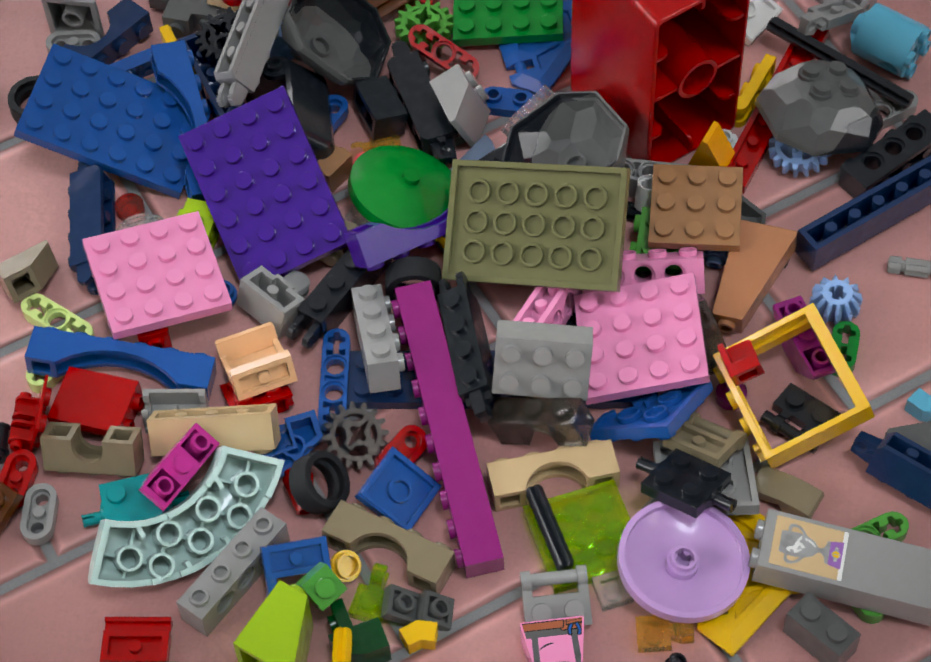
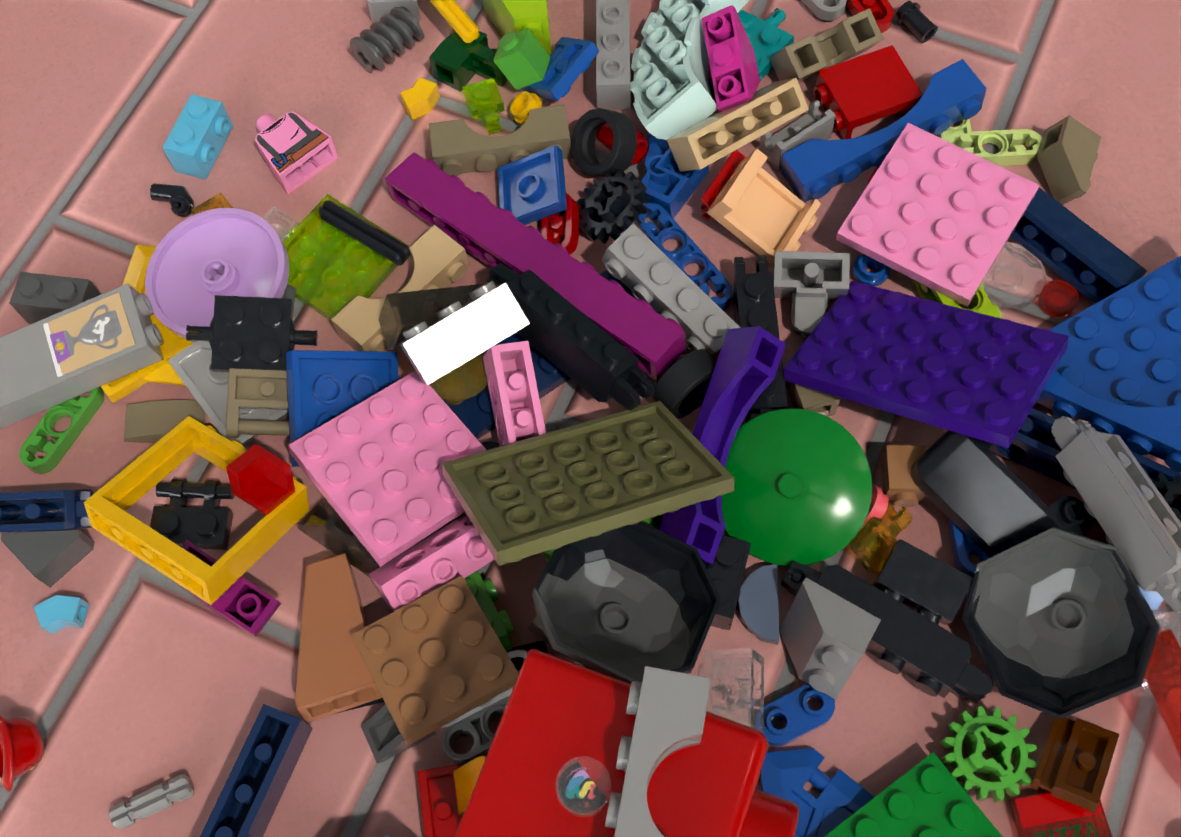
camera: 145 degrees right, 10 degrees up
red hinge [8,374,52,452] -> none
dark grey slope [381,584,455,631] -> none
red beam [408,24,480,79] -> none
light grey plate [520,564,593,625] -> none
light blue gear [809,274,863,325] -> none
green beam [832,321,860,377] -> none

